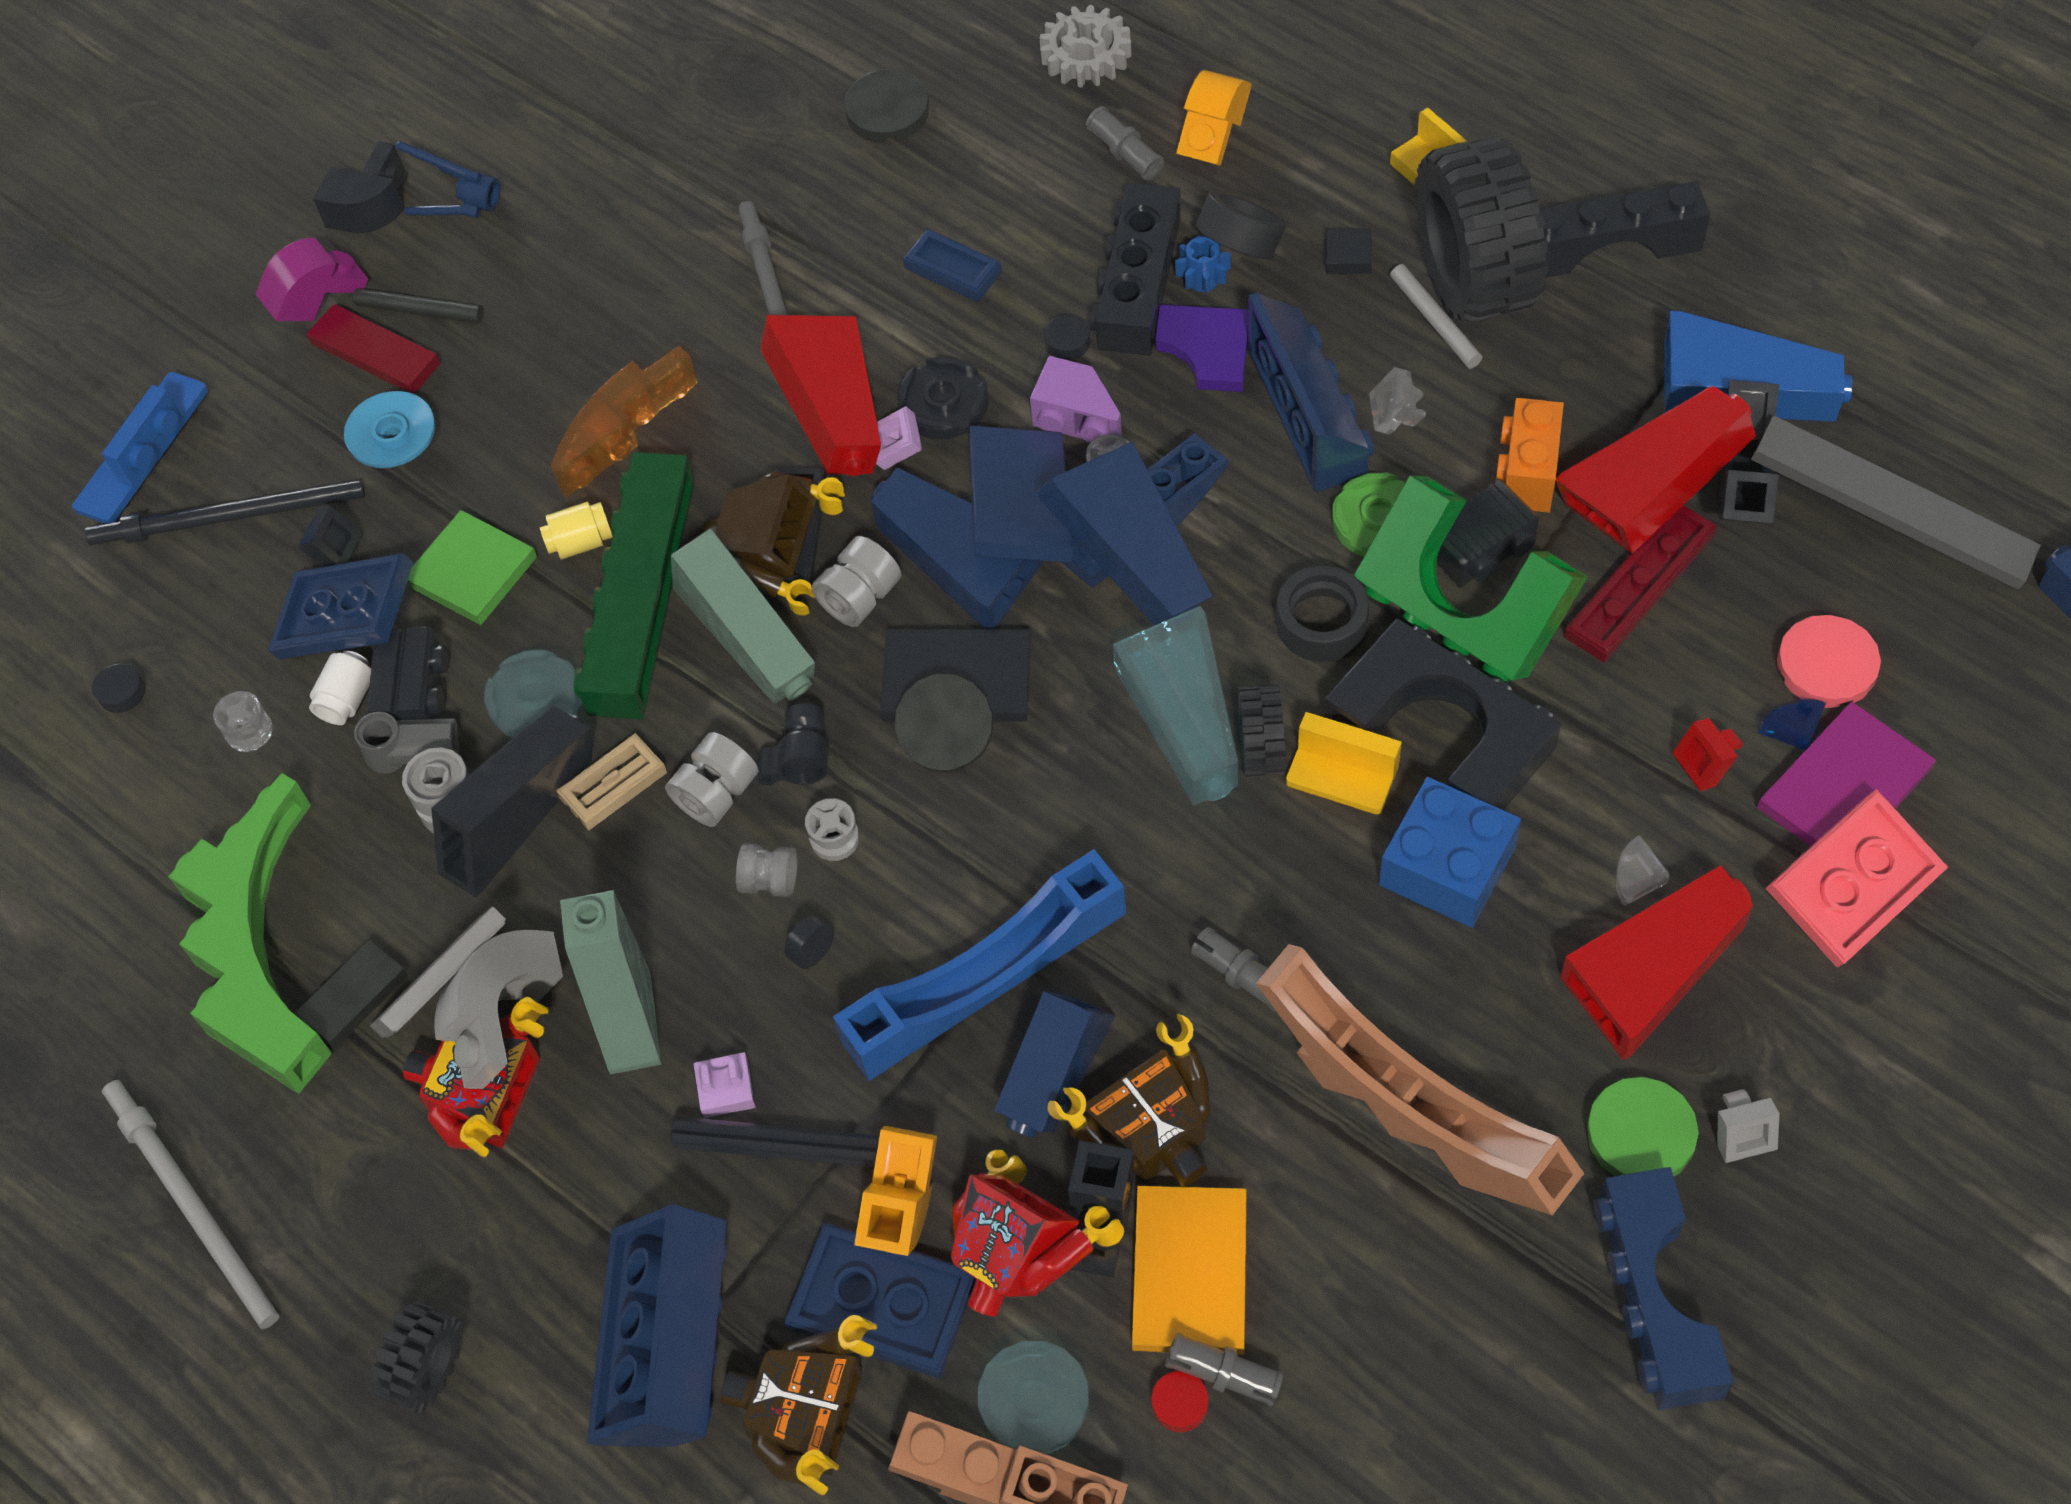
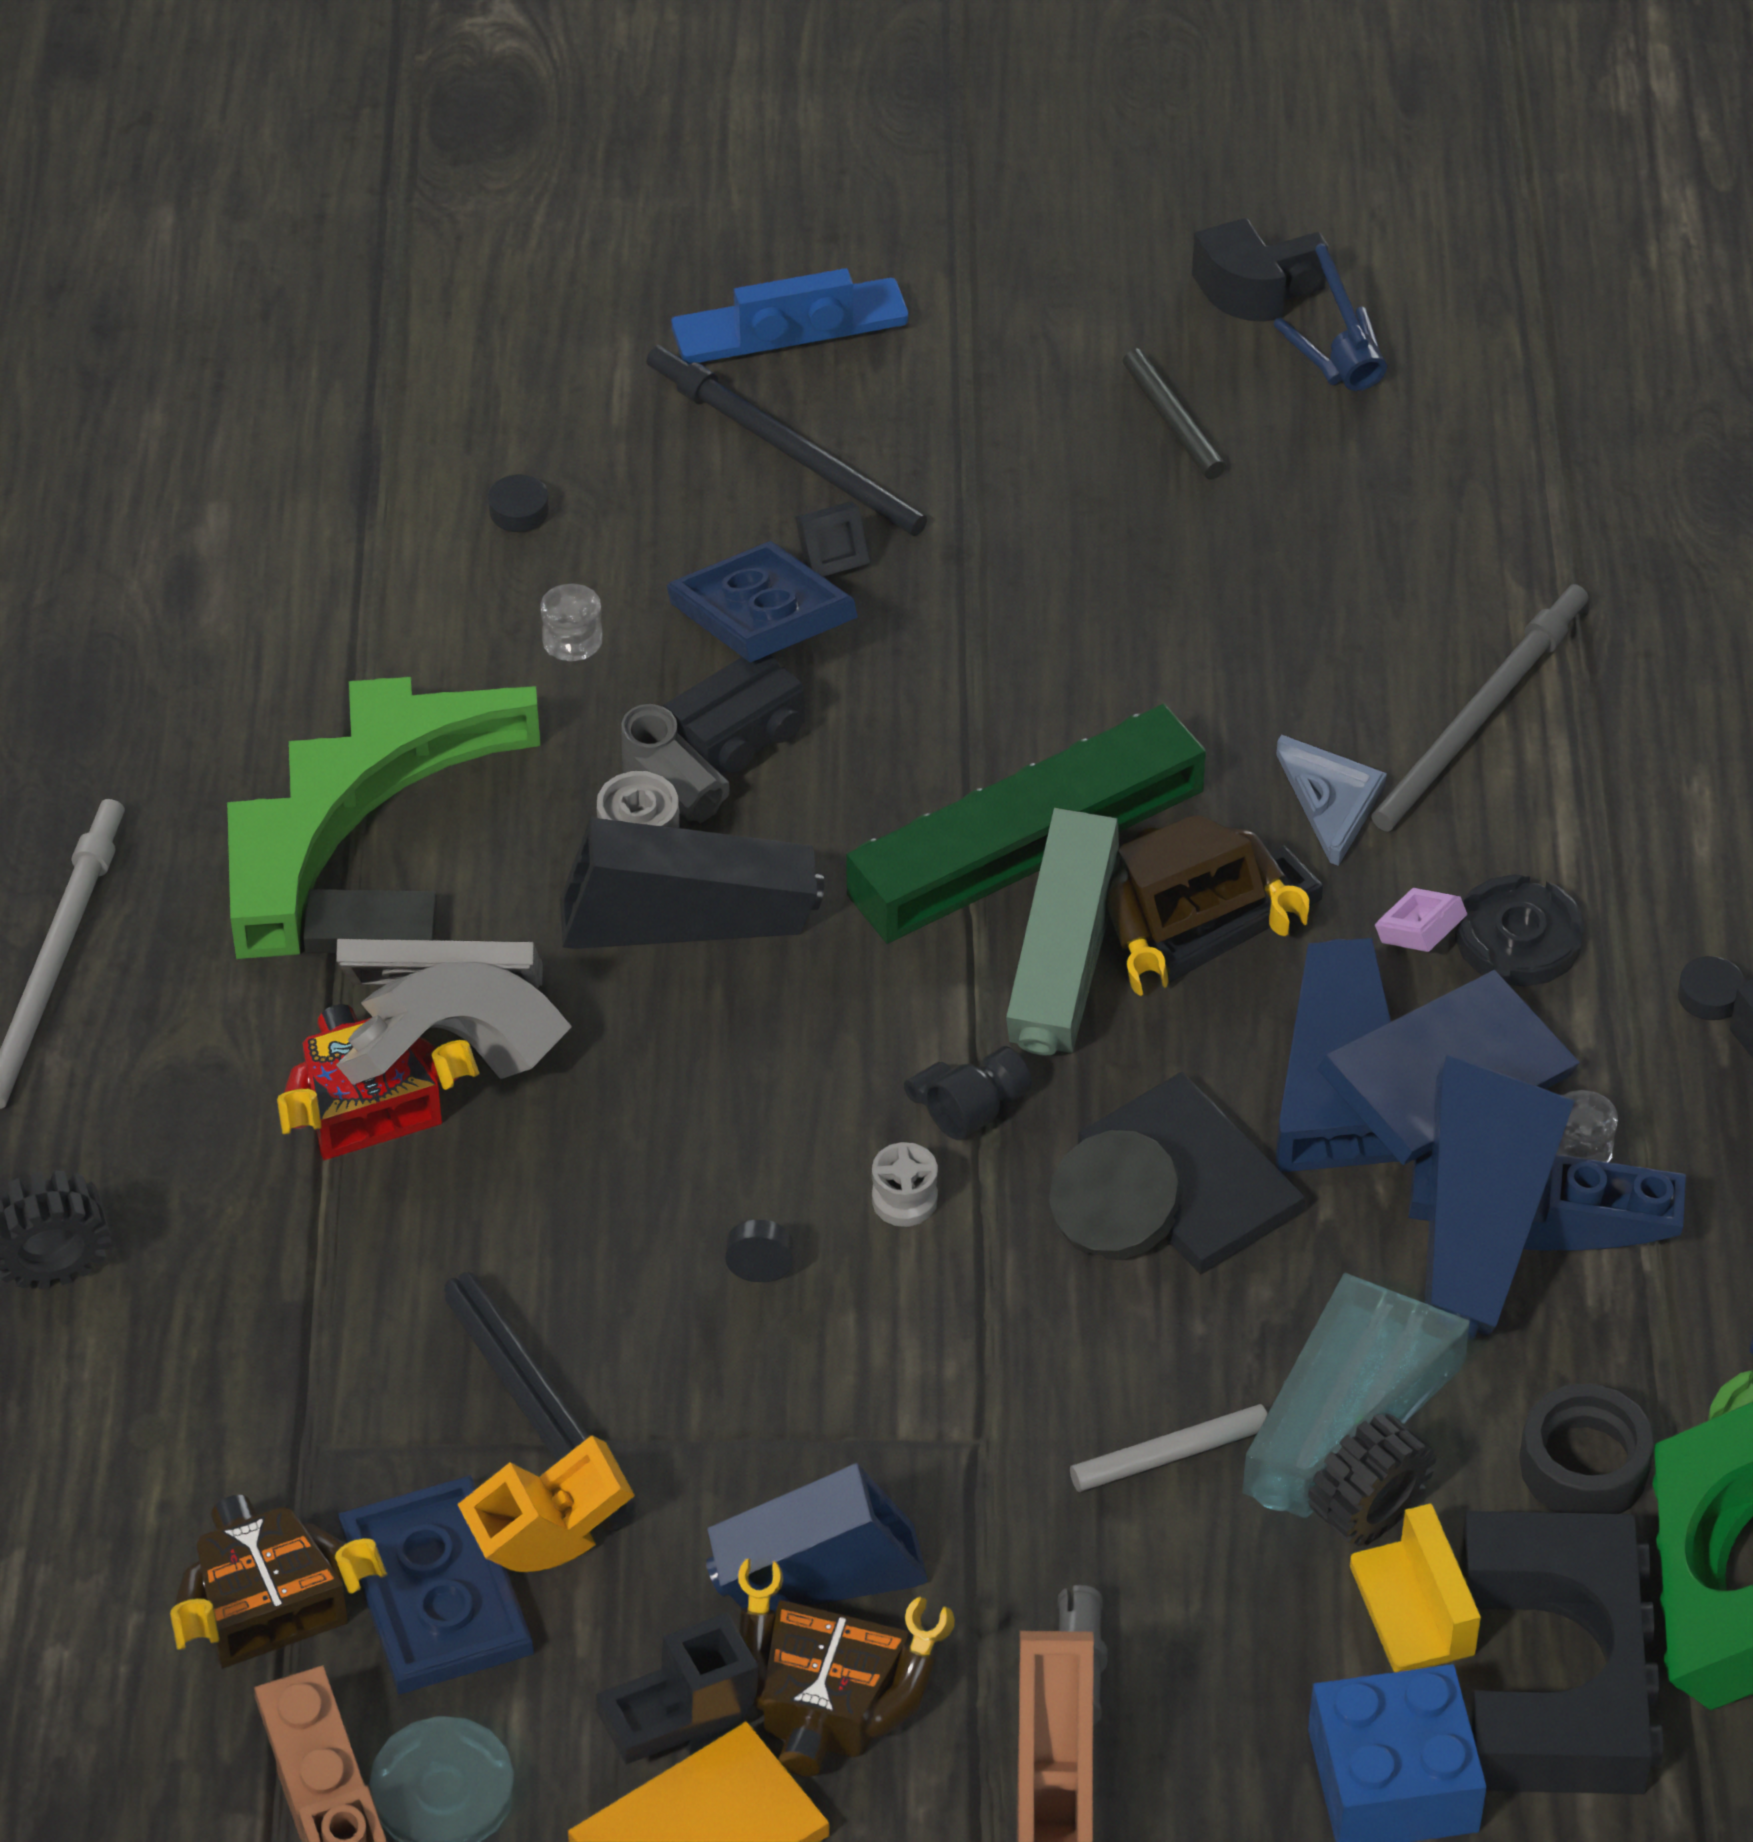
camera: 45 degrees right, 10 degrees down
magenta brick [256,237,368,321] -> none
dark red tile [306,304,441,394] -> none
white brick [309,651,371,725] -> none
dark azure dish [344,391,435,468] -> none
bright green tile [407,510,537,625] -> none
clear light blue tile [484,650,581,737] -> none
light yellow brick [540,501,613,560] -> none
clear orange slope [551,346,698,498] -> none
tan tile [557,733,667,831] -> none
sand green slope [560,890,662,1074] -> none
dark blue slope [587,1204,727,1447] -> none
light grey wheel [665,732,759,827] -> none
lavender tile [694,1052,756,1119] -> none
clear wheel [736,843,797,898] -> none
red slope [760,315,881,476] -> none
light grey wheel [811,536,902,627] -> none
blue arch [833,849,1126,1081] -> none
dark blue tile [903,229,1002,302] -> none
red torso [951,1150,1124,1317] -> none
medium lavender slope [1030,356,1122,448] -> none
none -> light grey bar [1070,1404,1270,1492]
none -> sand blue tile [1276,734,1387,866]

